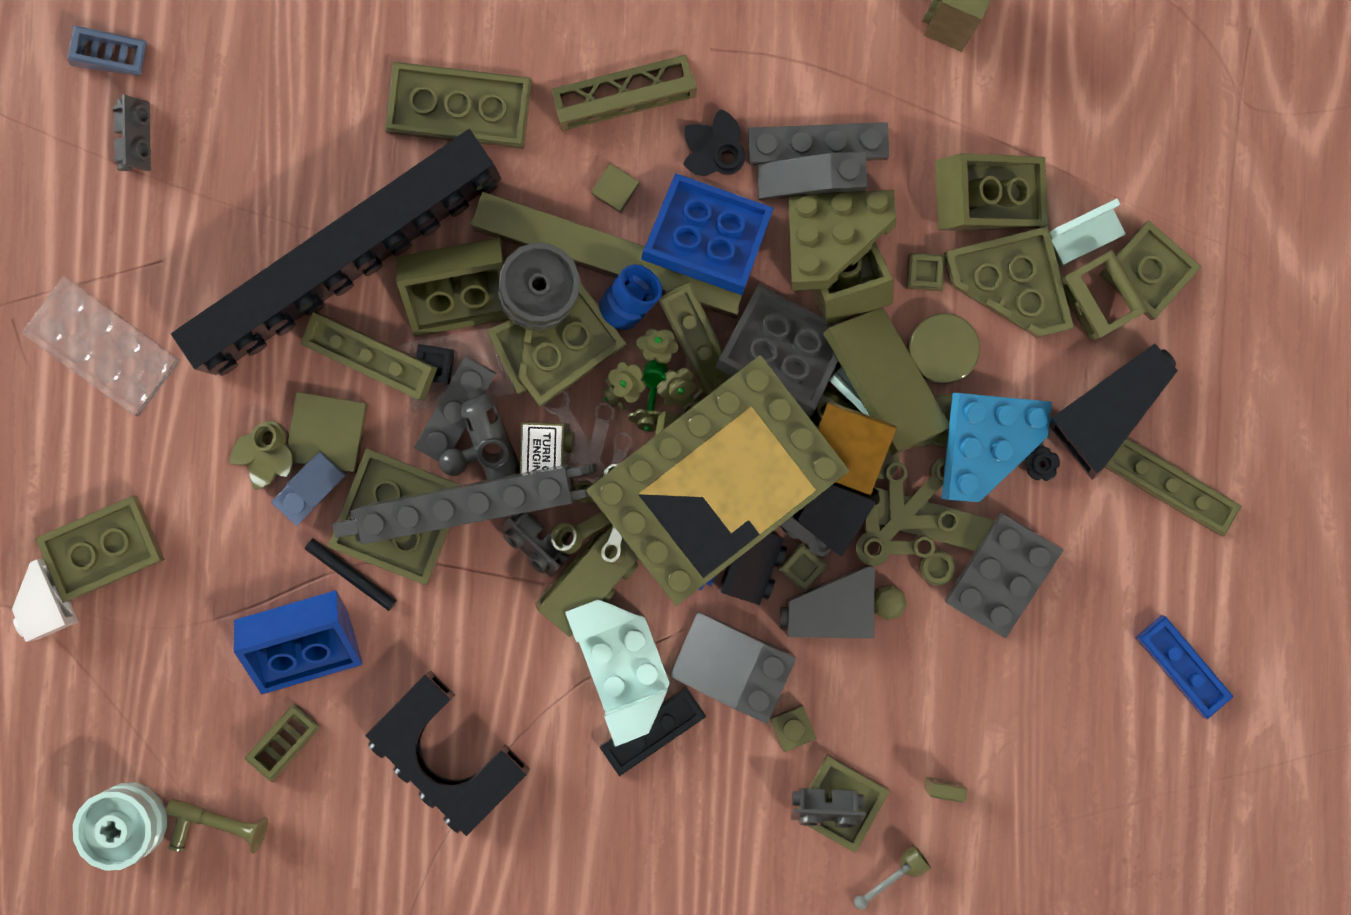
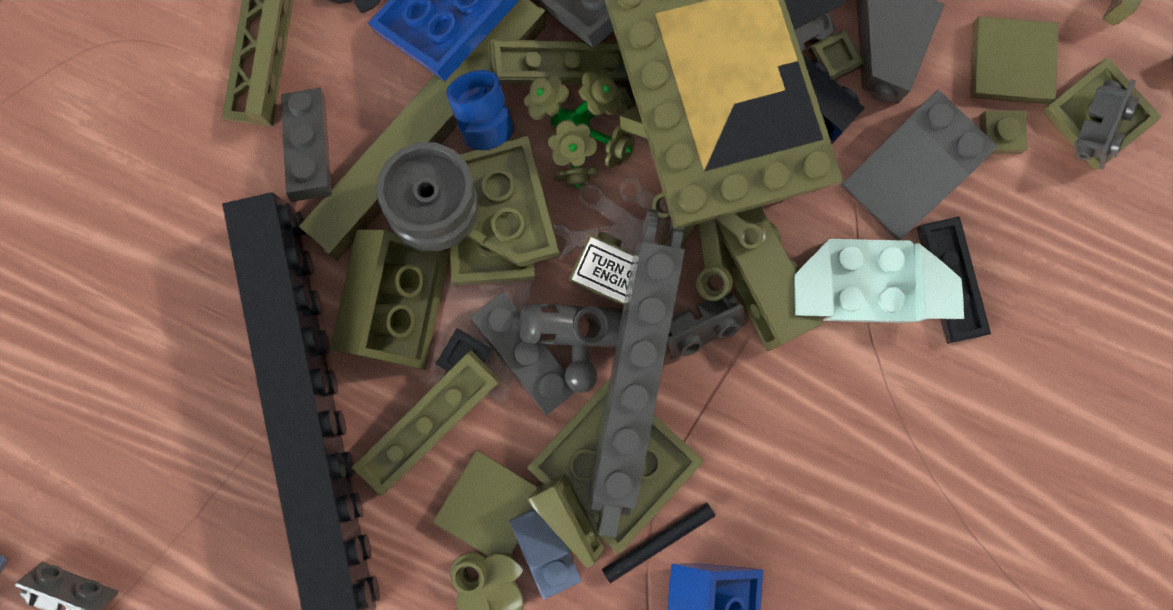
camera: 65 degrees left, 5 degrees down
black arch [365,671,530,836] -> none
olive tile [385,62,532,149] -> none
olive tile [591,163,639,213] -> none
none -> dark grey plate [281,87,332,202]
none -> olive slope [527,475,604,568]
none -> olive tile [970,16,1058,104]

